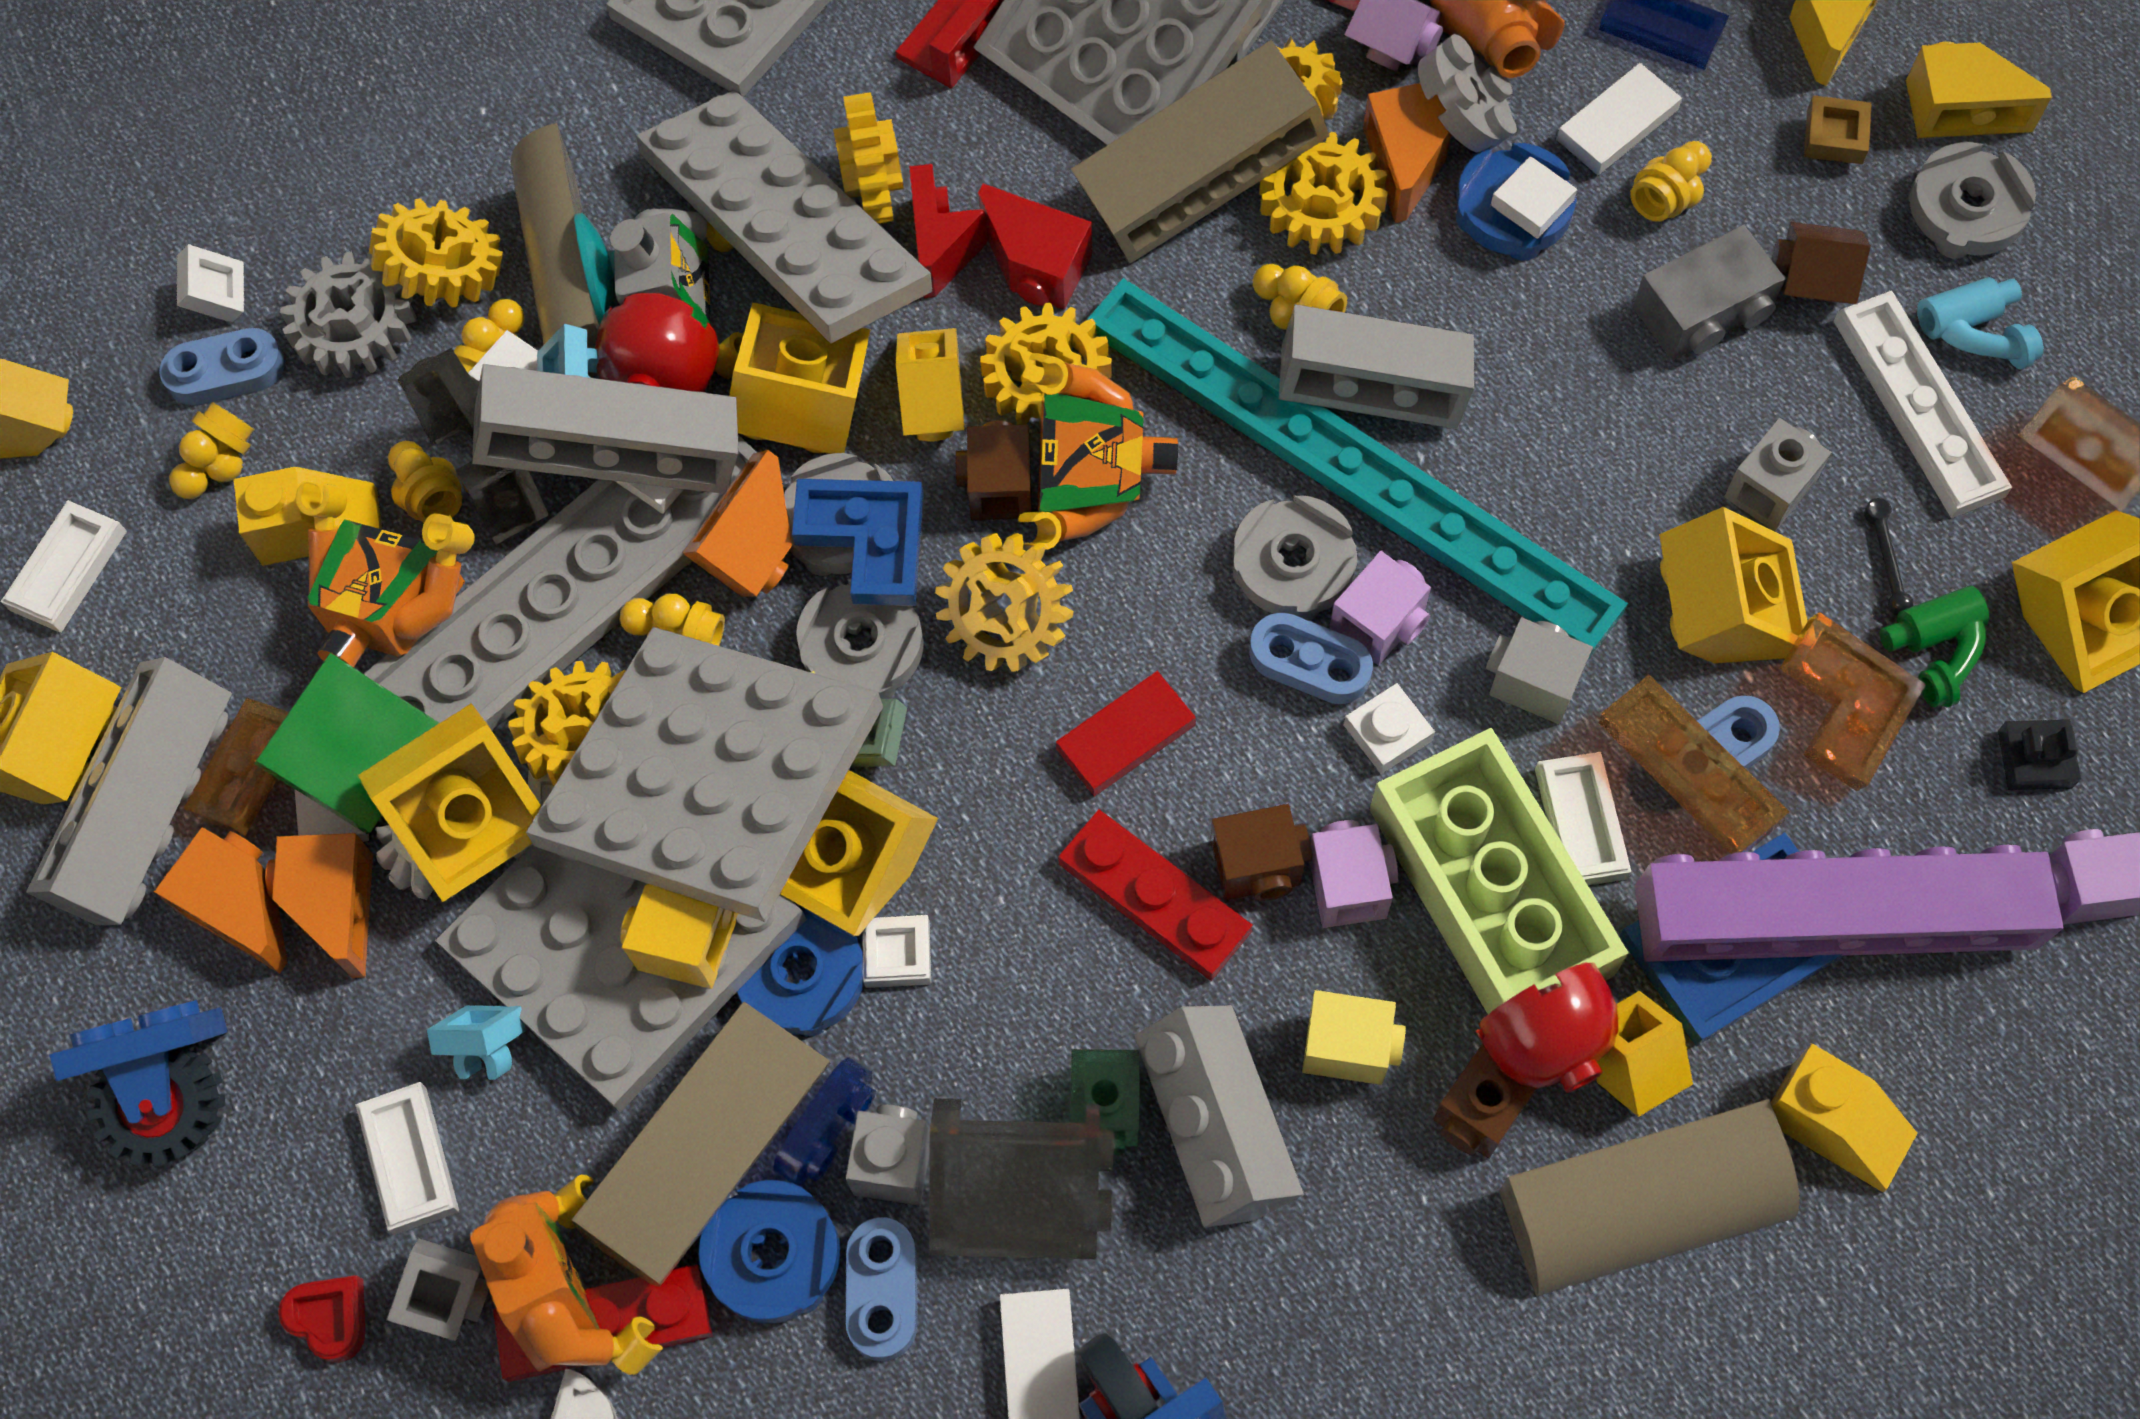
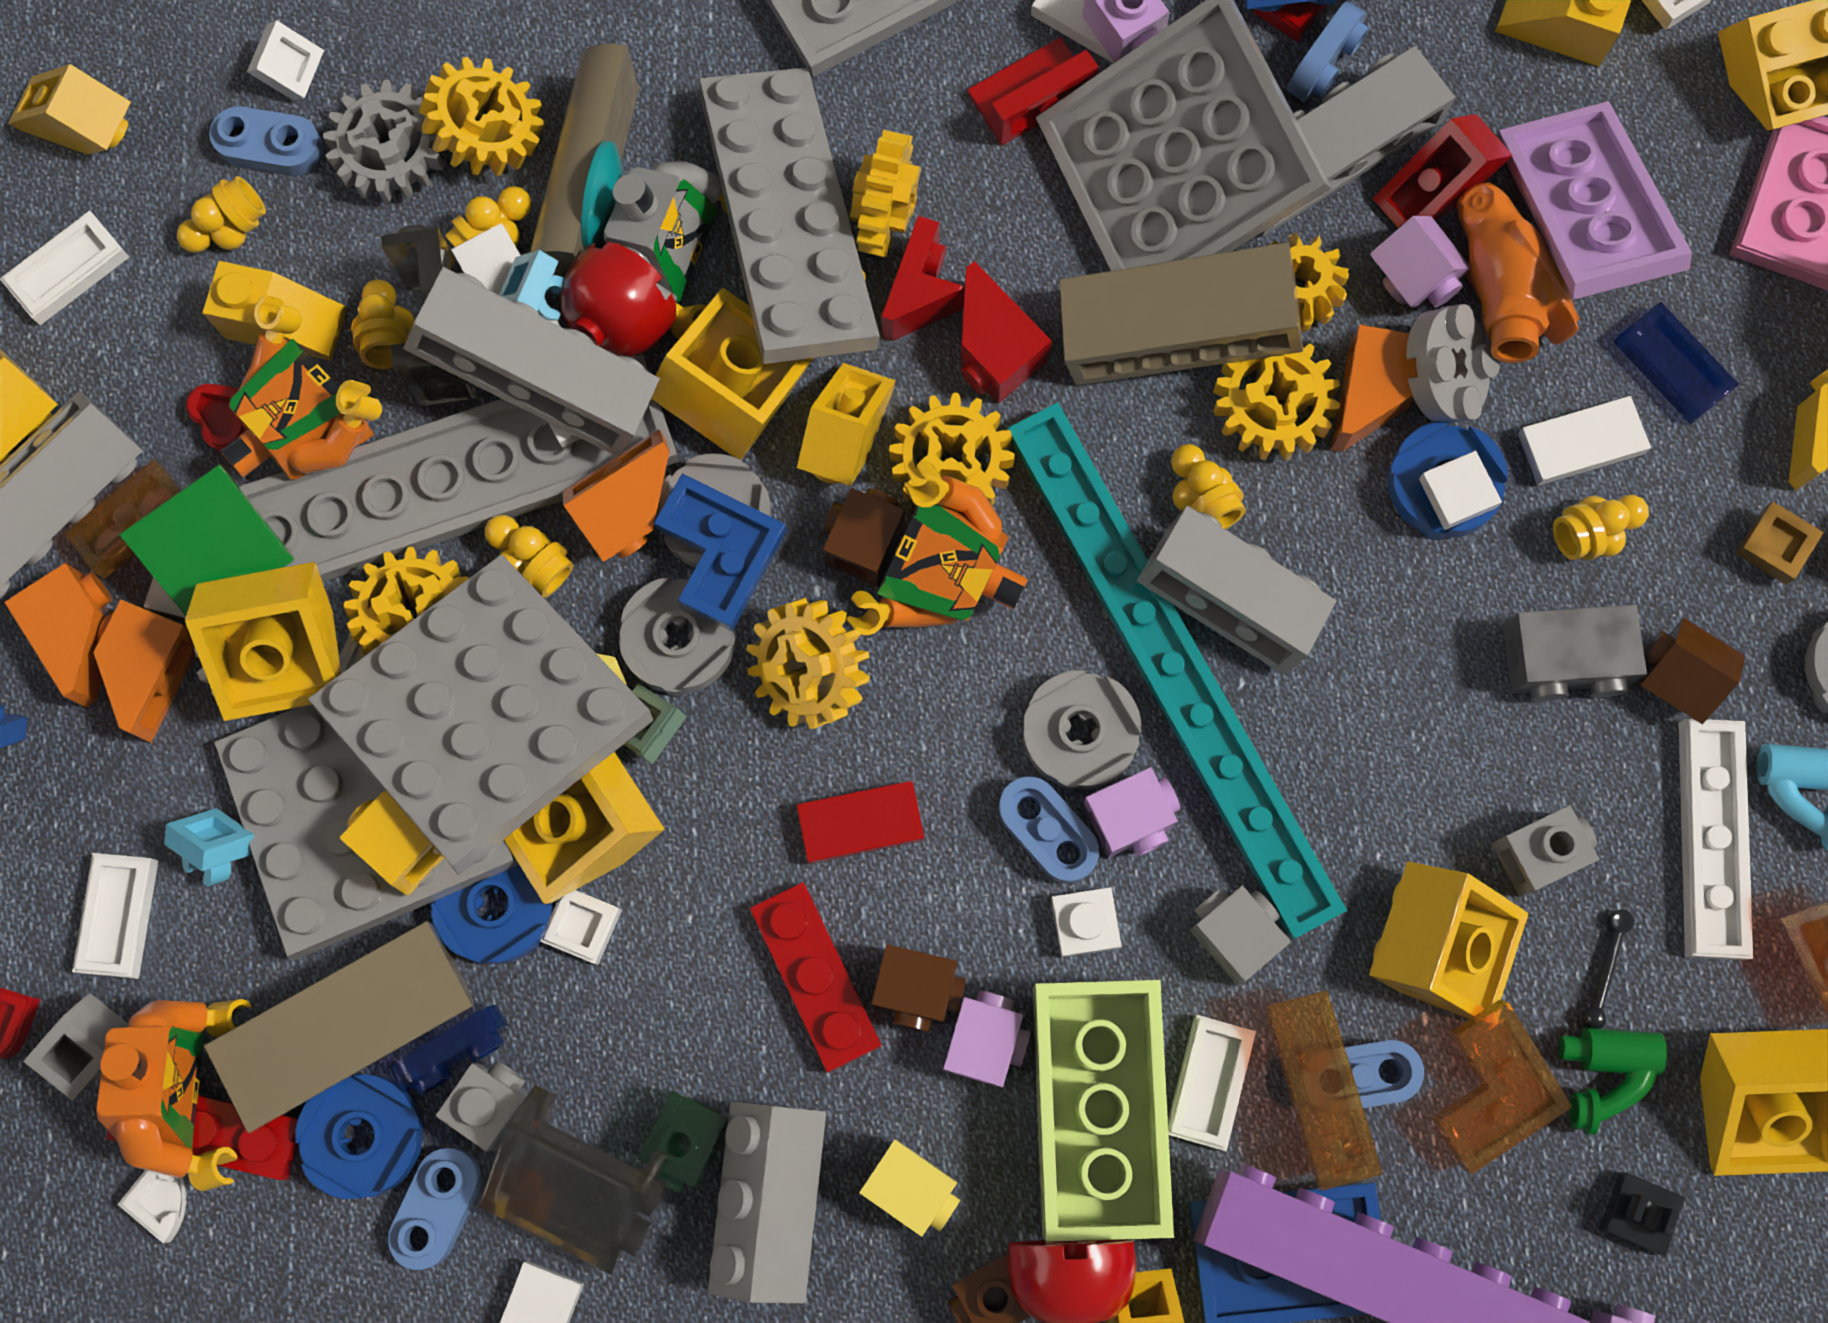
camera: 25 degrees right, 10 degrees up
none -> red tile [186,384,246,454]

